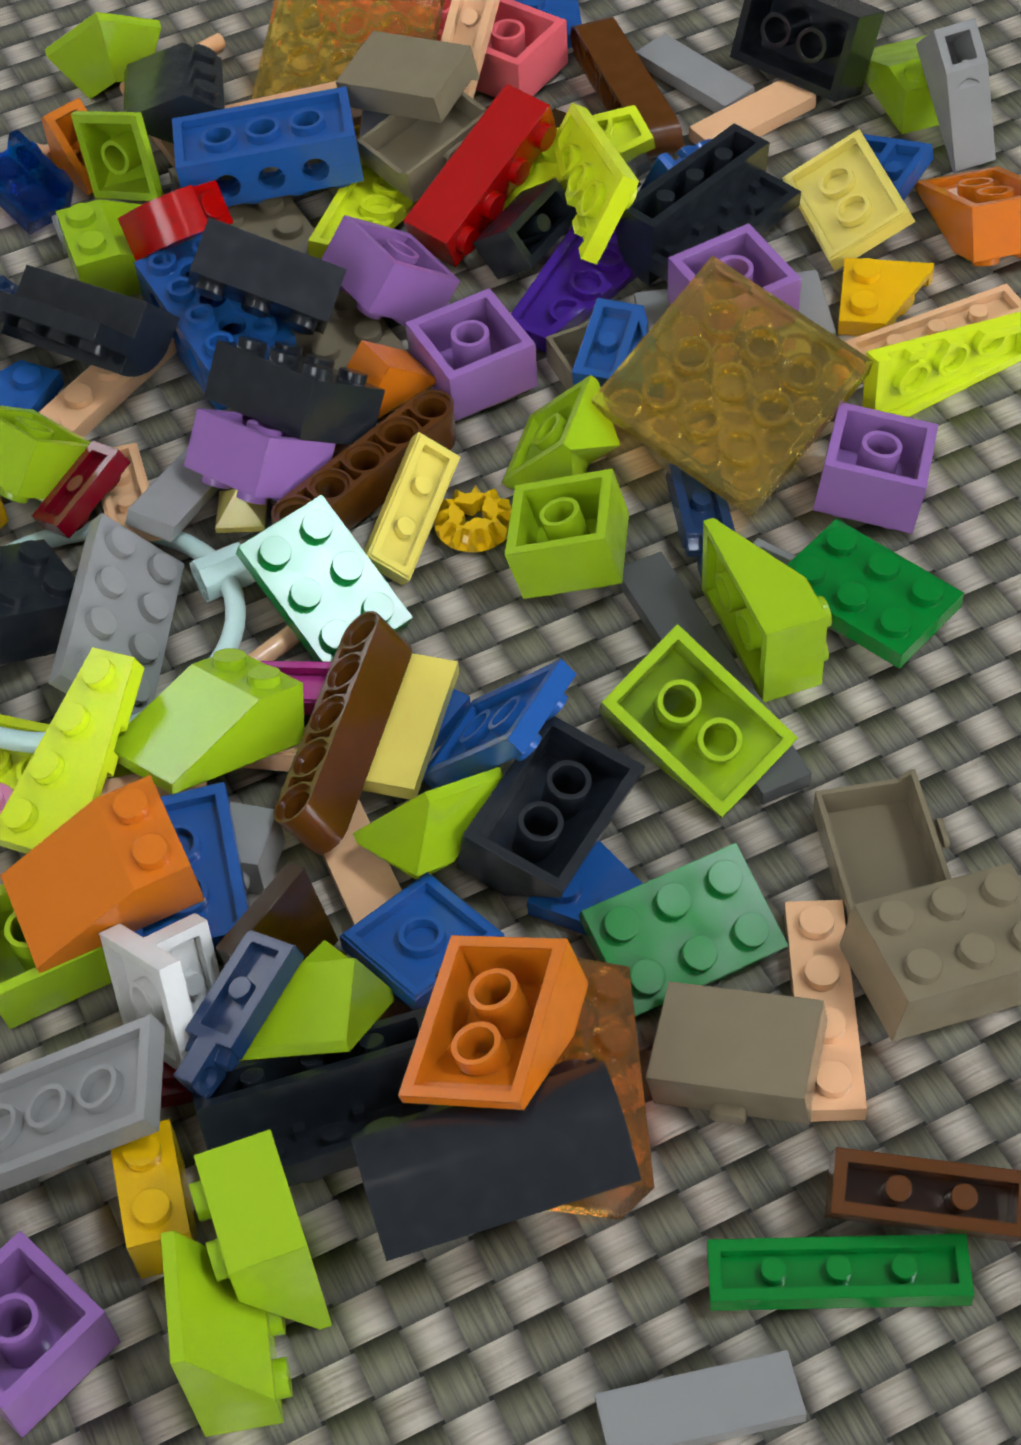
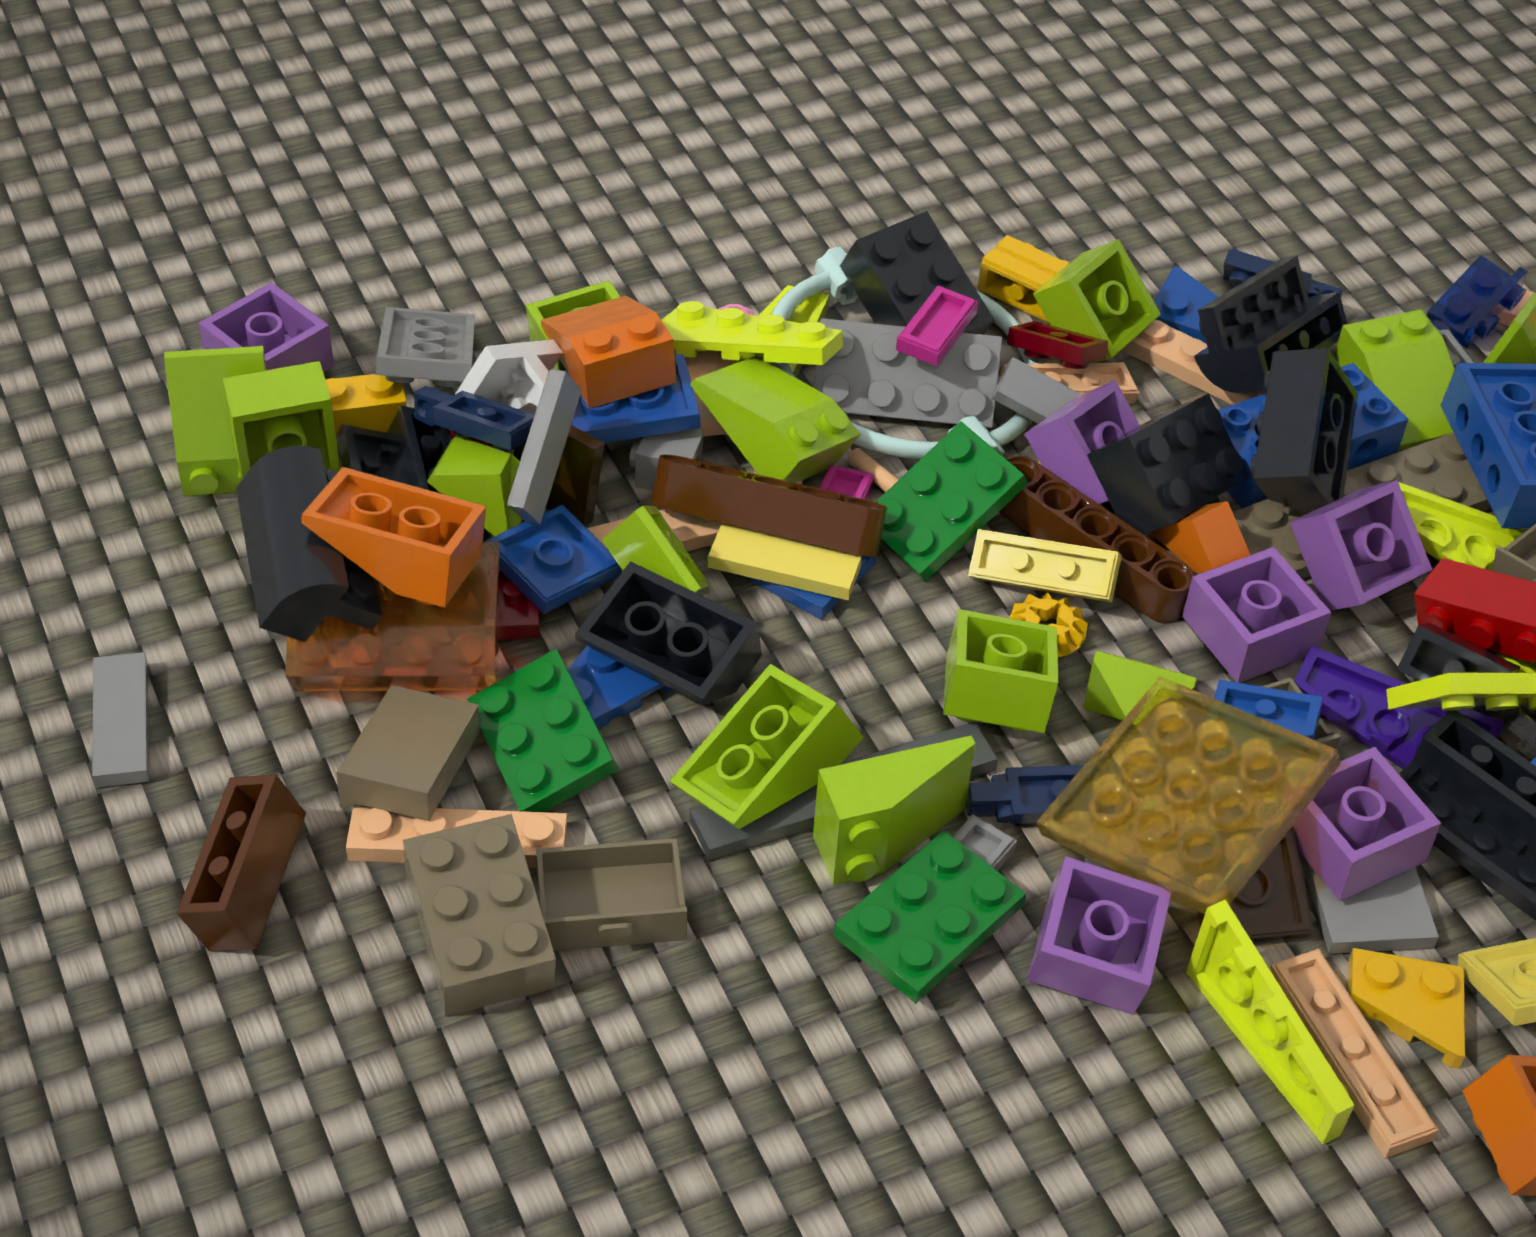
camera: 85 degrees right, 5 degrees down
red brick [117,180,234,261] -> none
blue plate [423,659,576,789] -> none
green plate [706,1234,974,1311] -> none
none -> light grey tile [507,369,582,524]
none -> dark pink tile [896,286,979,366]

